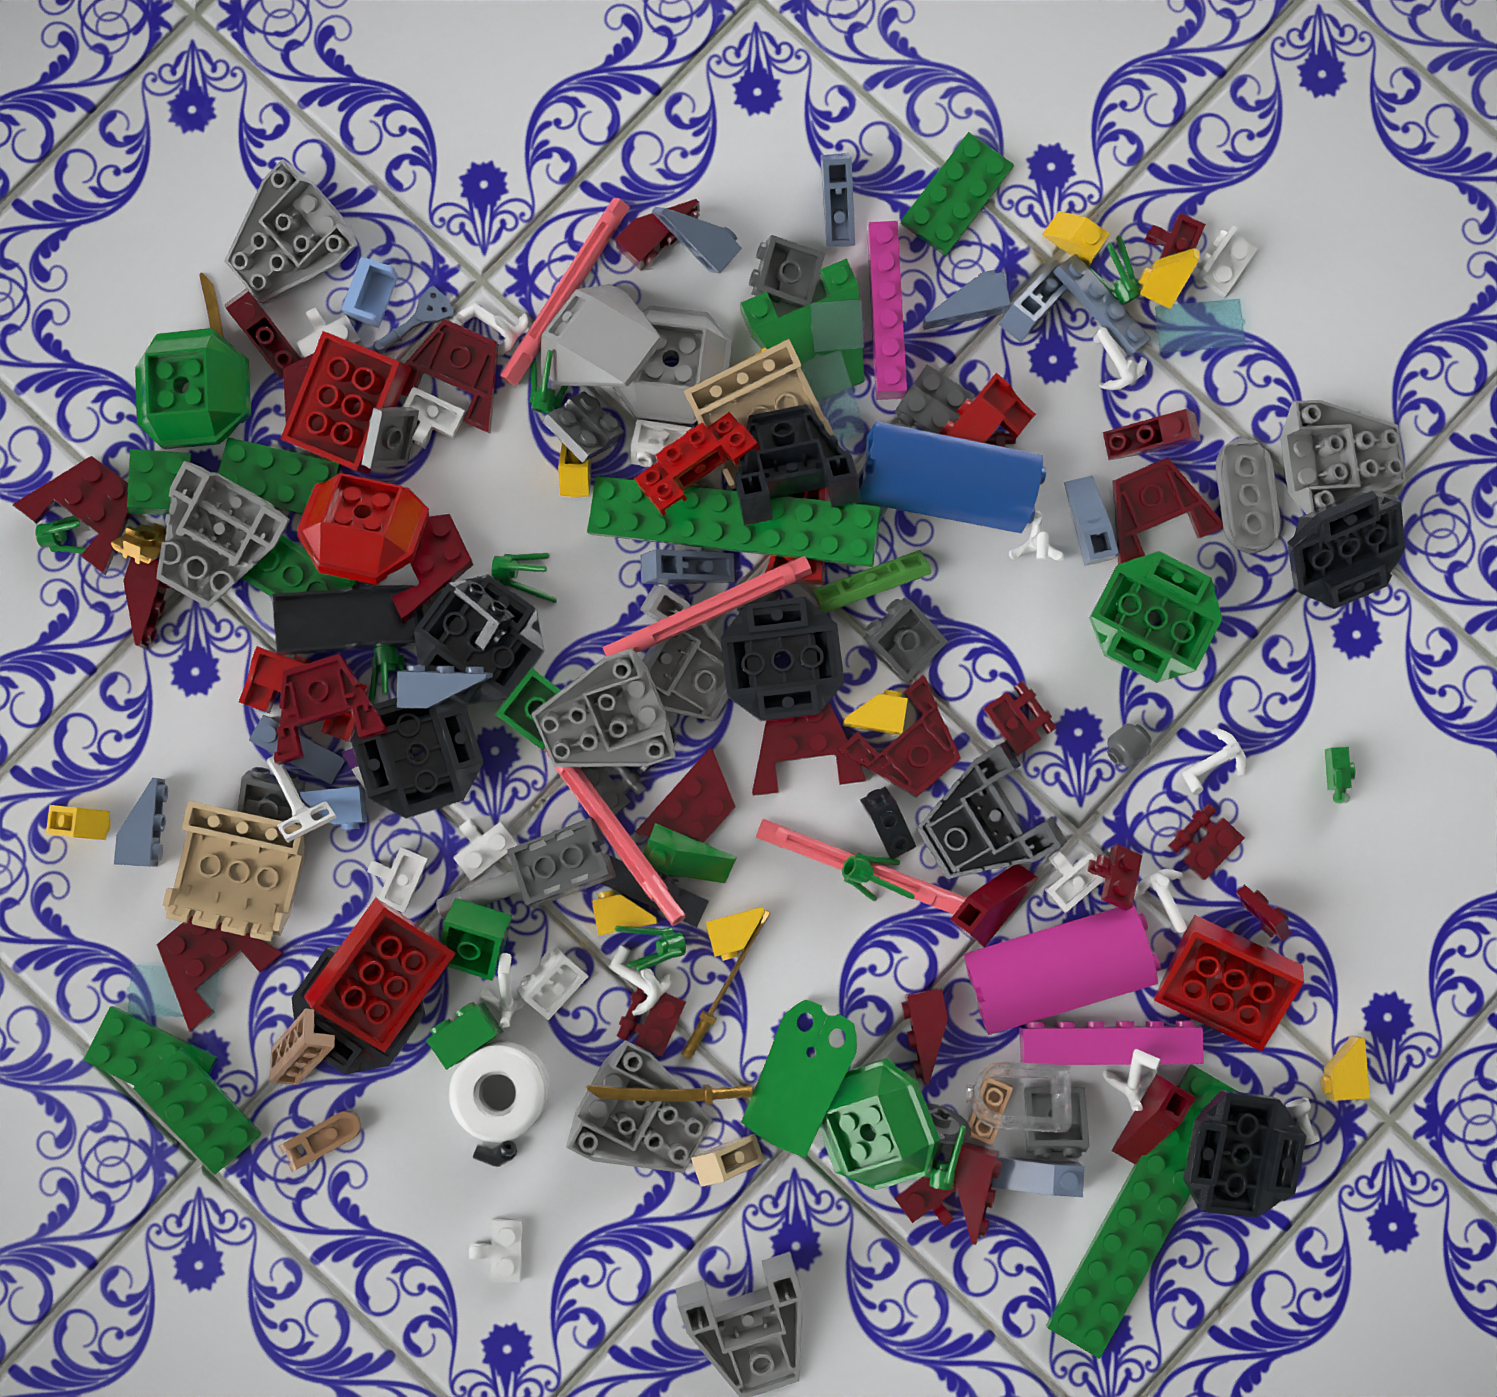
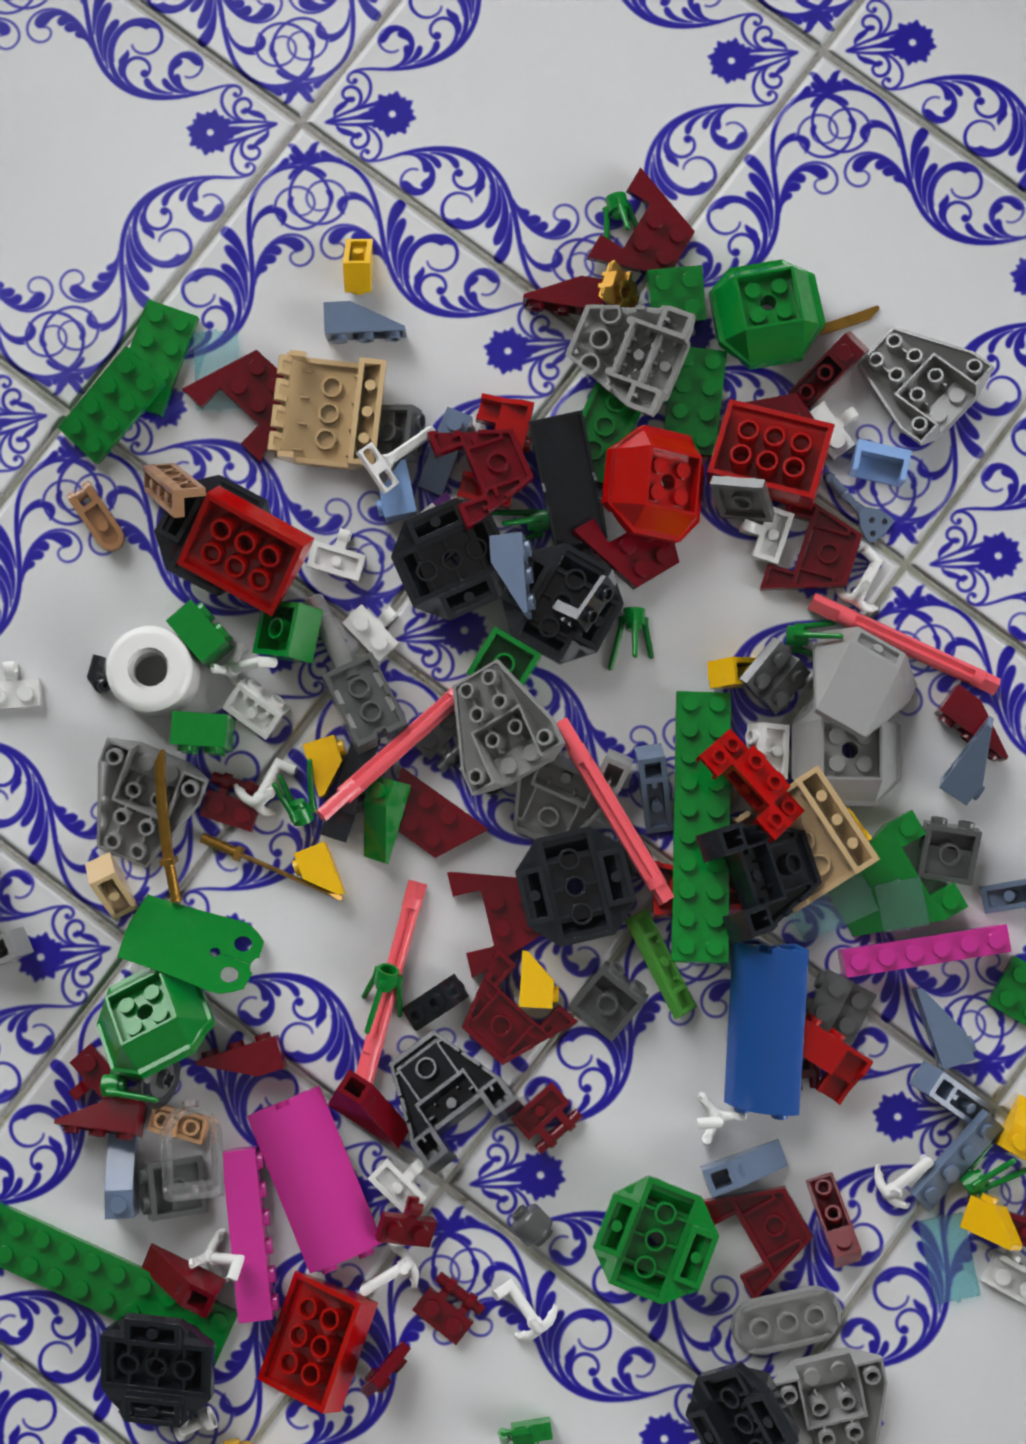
camera: 85 degrees right, 0 degrees up
none -> green brick [169,711,236,756]

